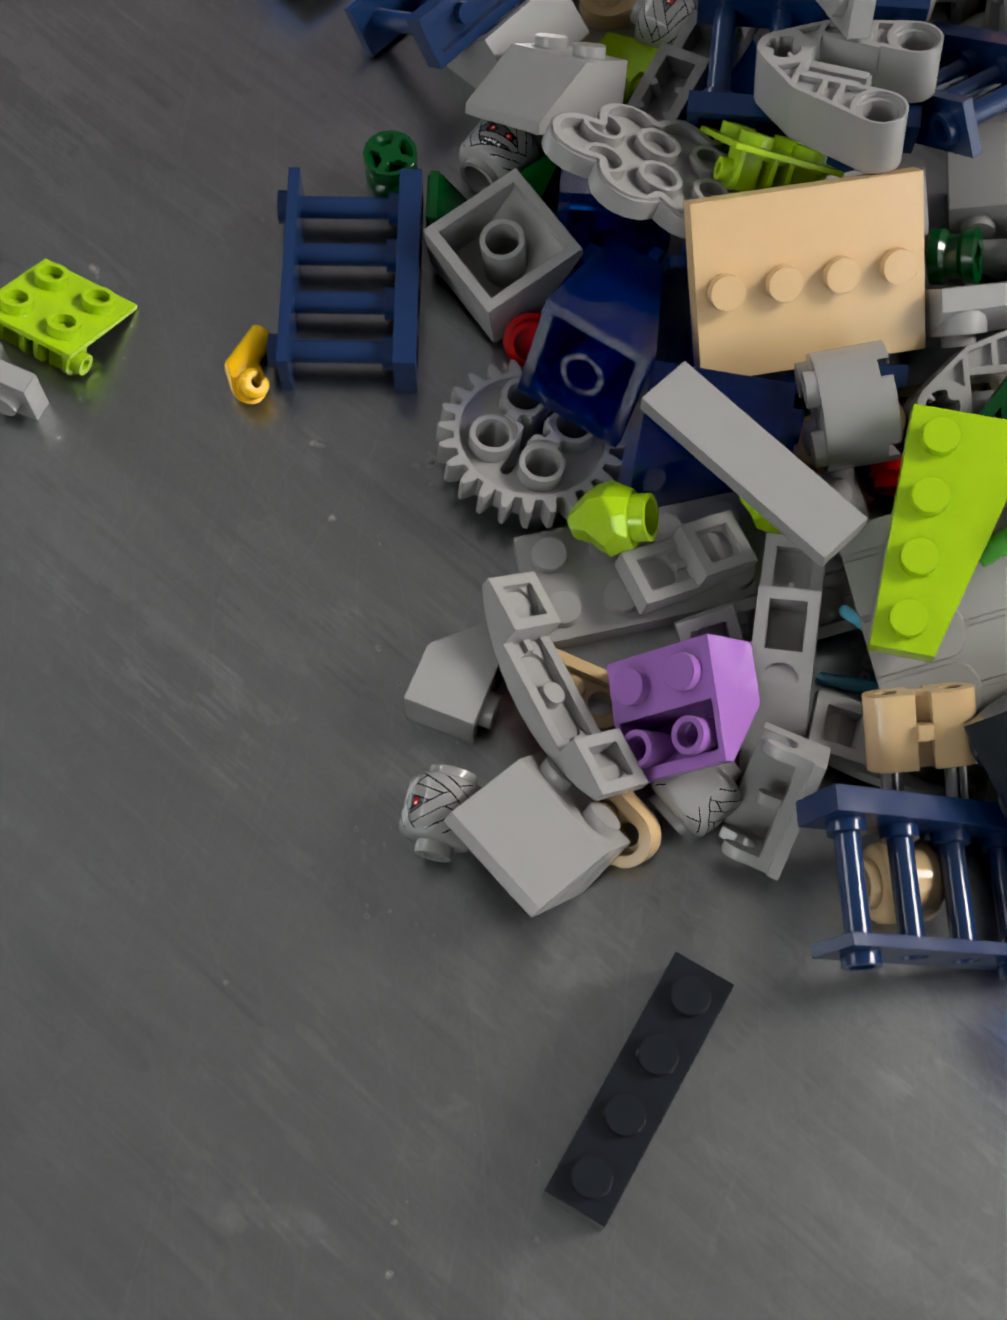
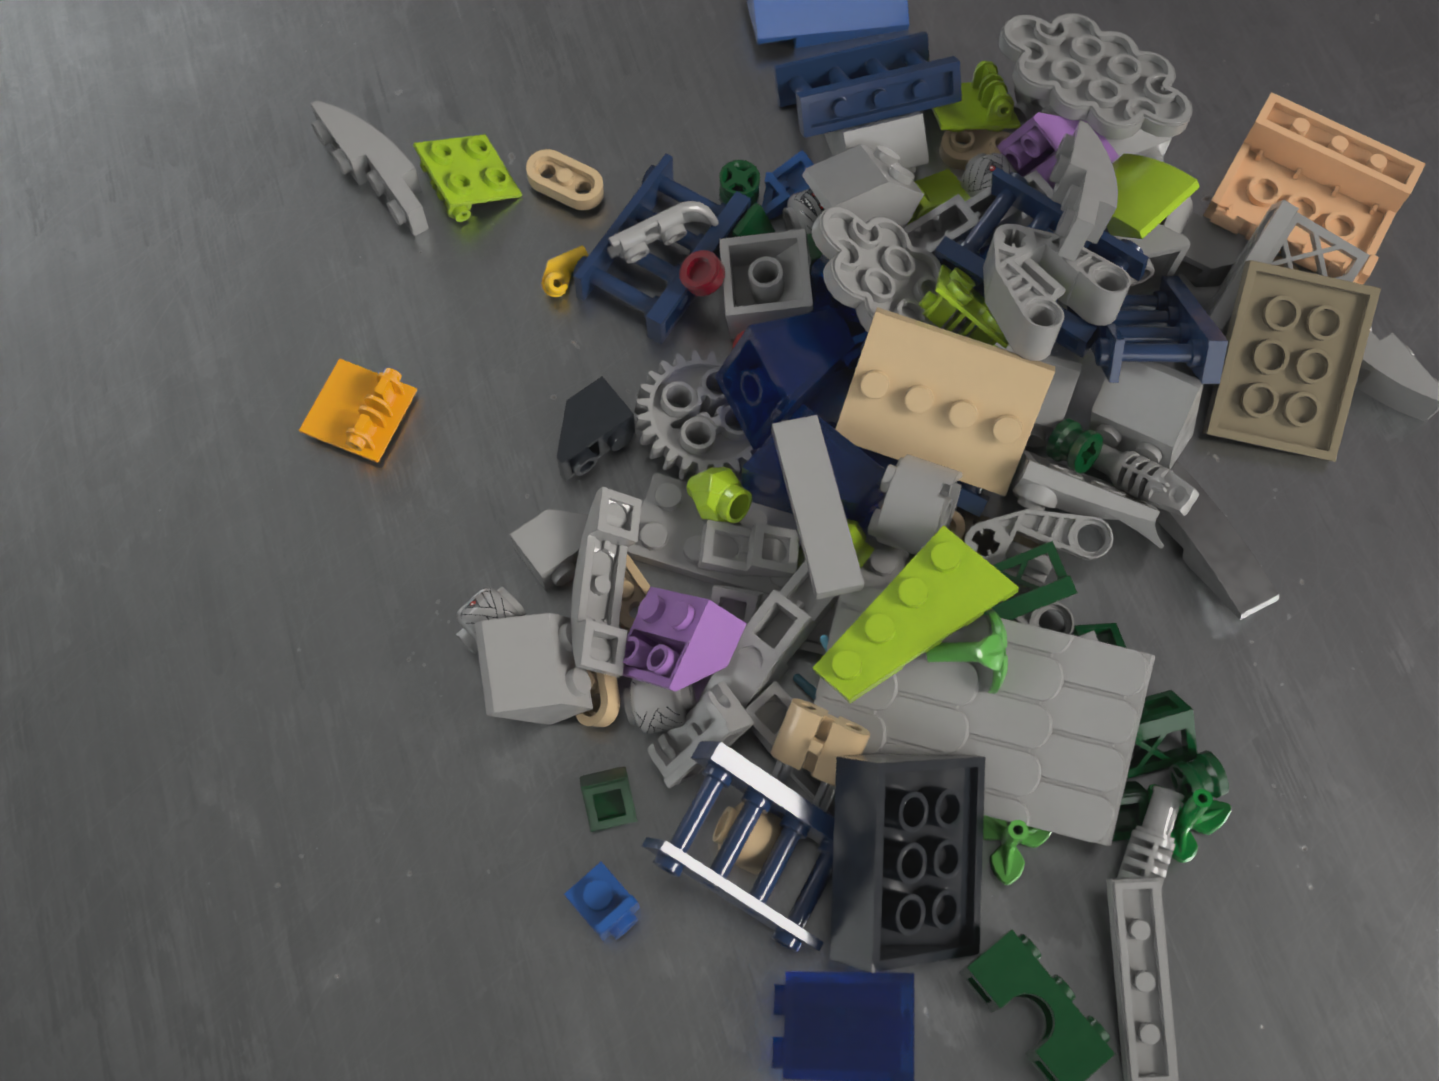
camera: 30 degrees right, 0 degrees up
black brick [542,952,734,1232] -> none
none -> light orange hinge [299,358,417,463]
none -> tan plate [526,149,604,210]
none -> black slope [557,376,636,481]
none -> blue bracket [564,861,640,941]
none -> dark green slope [580,766,638,832]
none -> light grey piece [607,201,718,264]
none -> dark red tile [679,250,725,296]
none -> blue slope [761,150,815,220]

